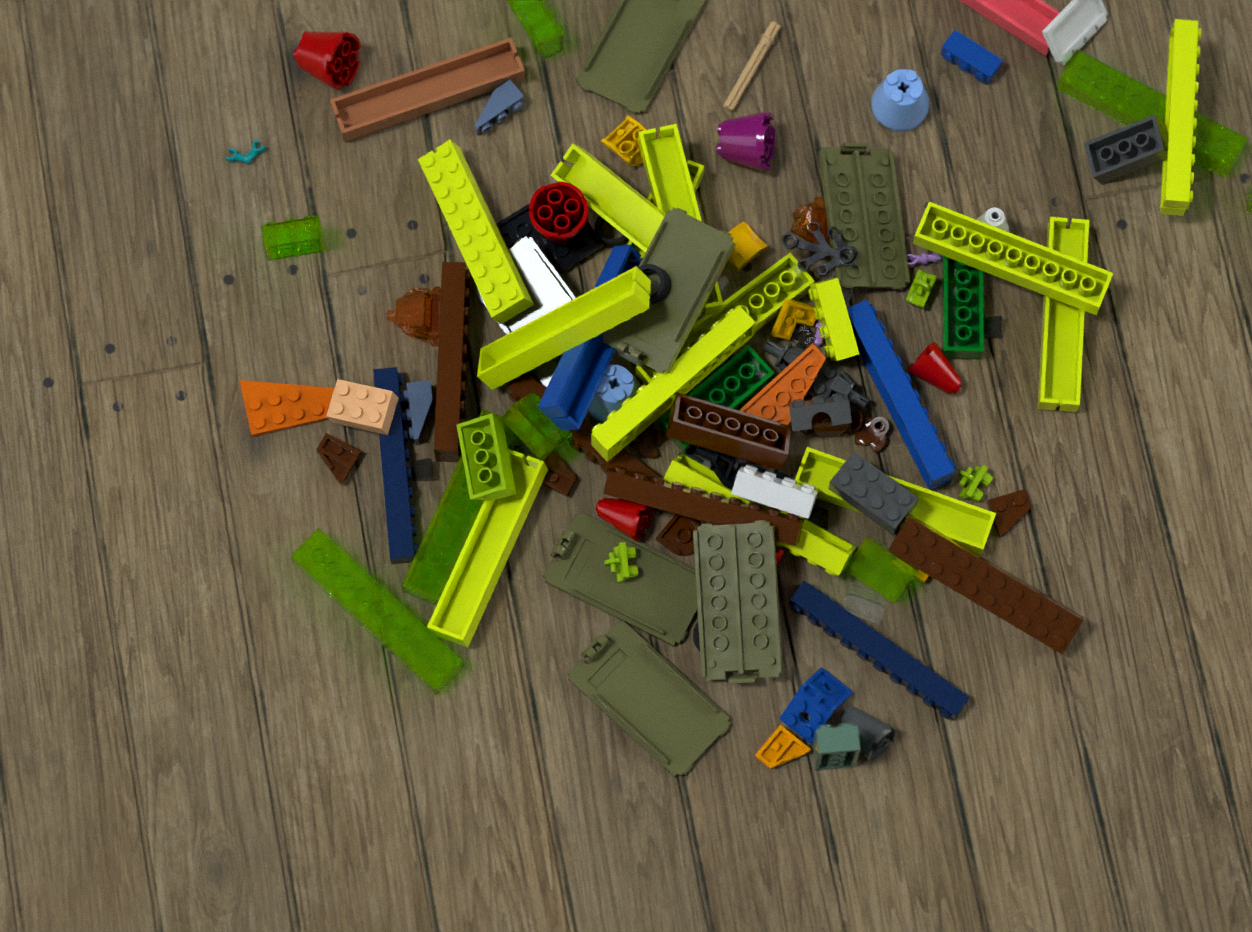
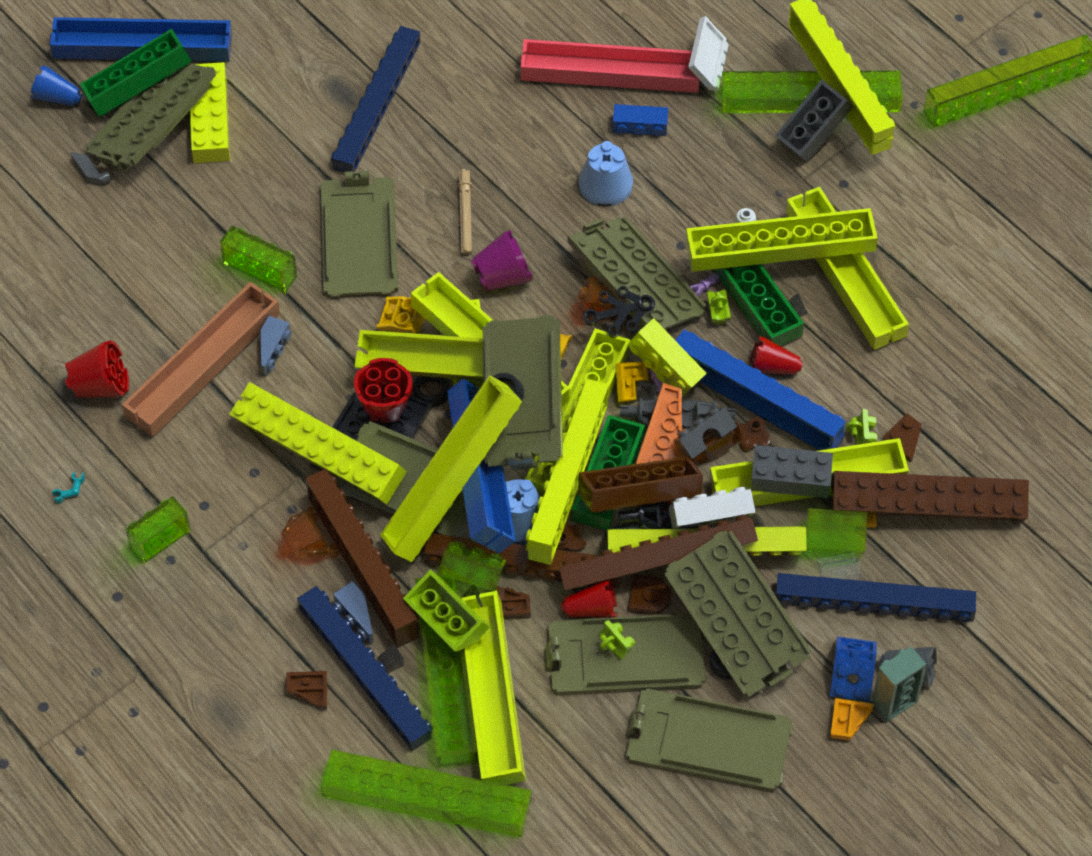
camera: 30 degrees left, 15 degrees down
orange wing [240,380,334,437] -> none
light nougat brick [326,379,399,435] -> none

